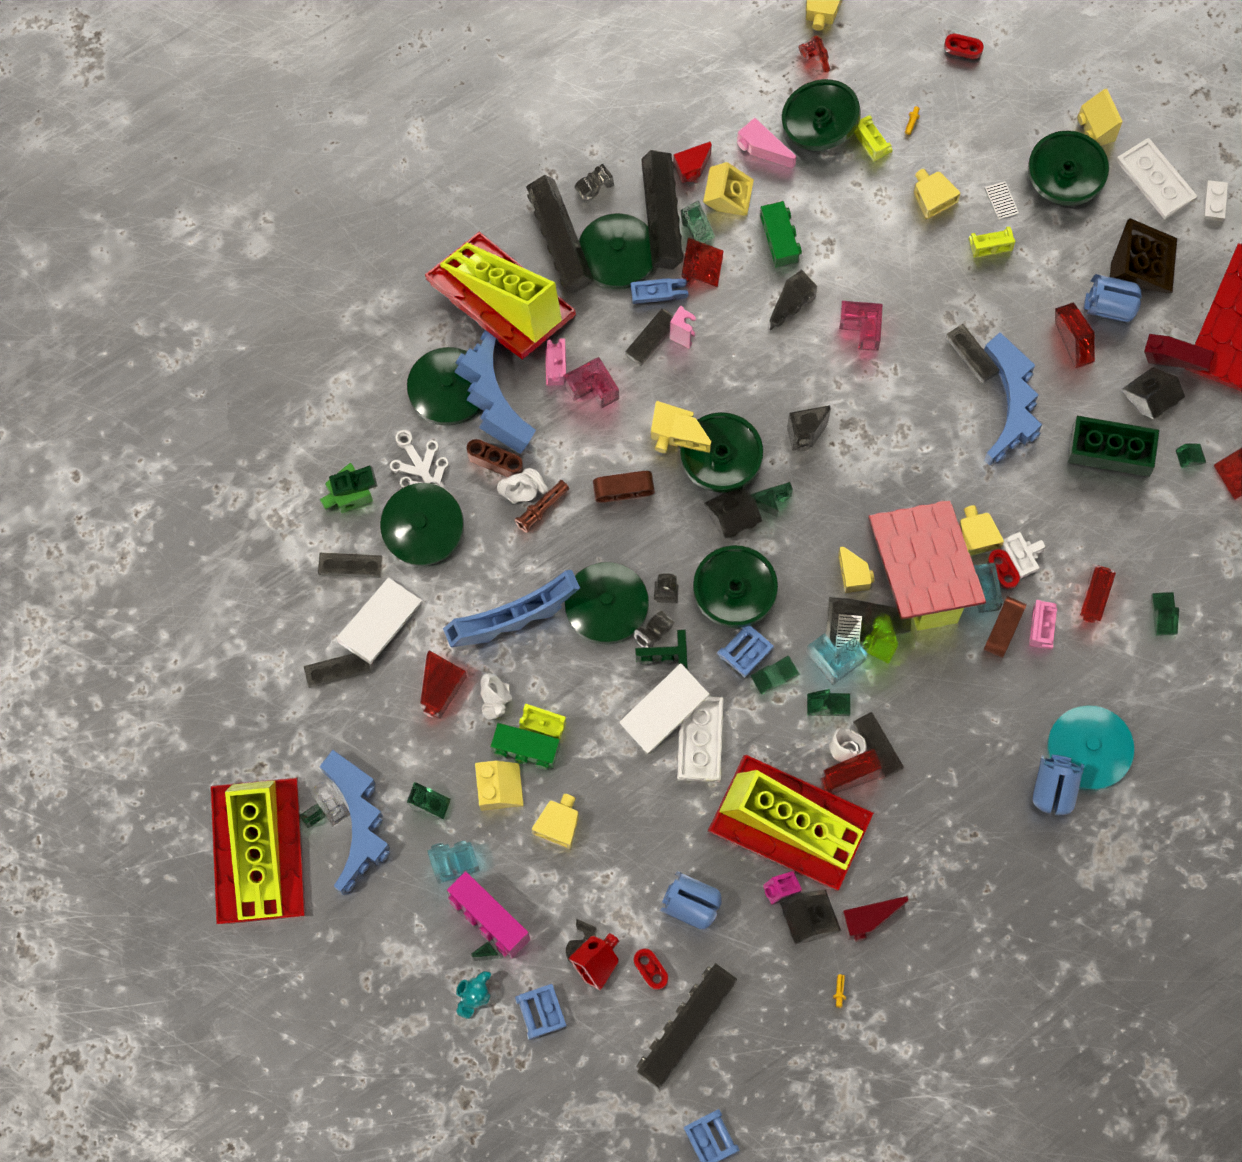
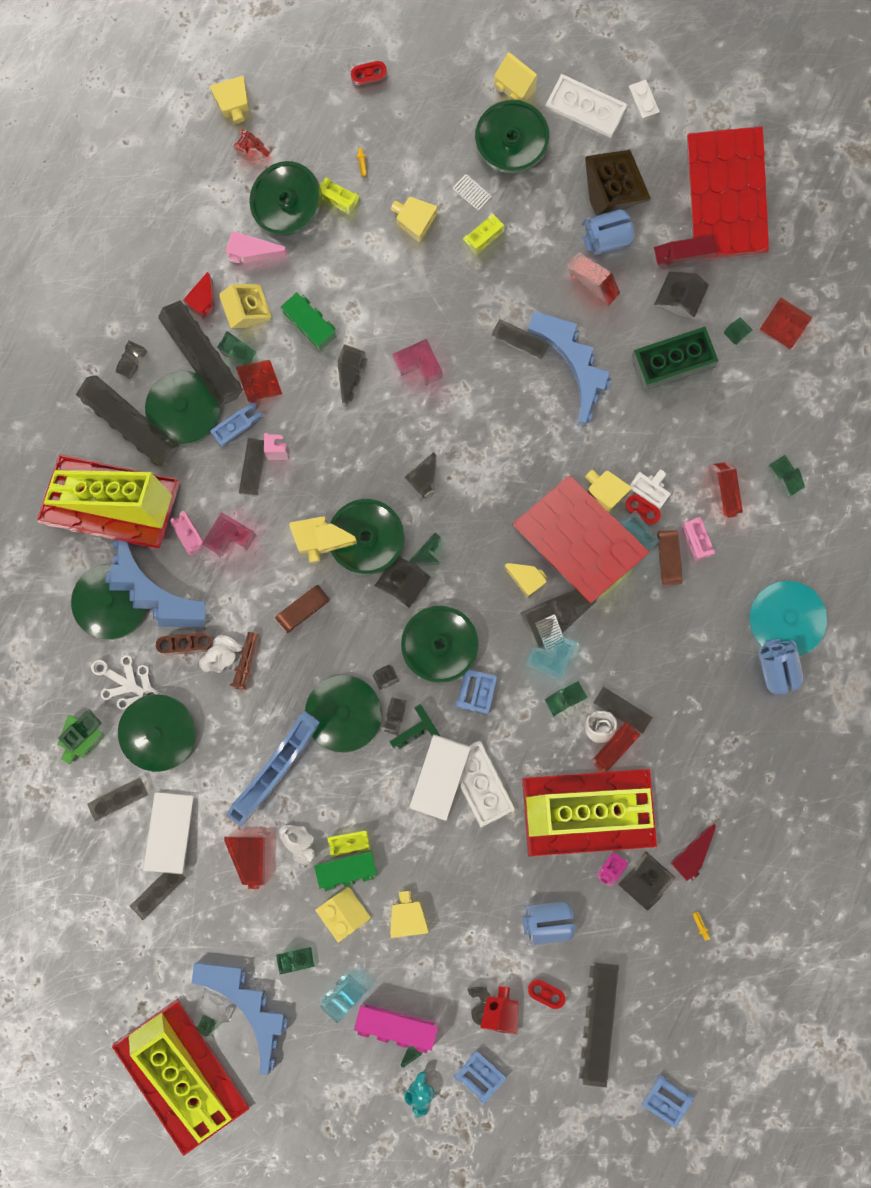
camera: 25 degrees left, 10 degrees up
clear green slope [751,655,800,694] -> none
clear neon green slope [862,613,899,664] -> none

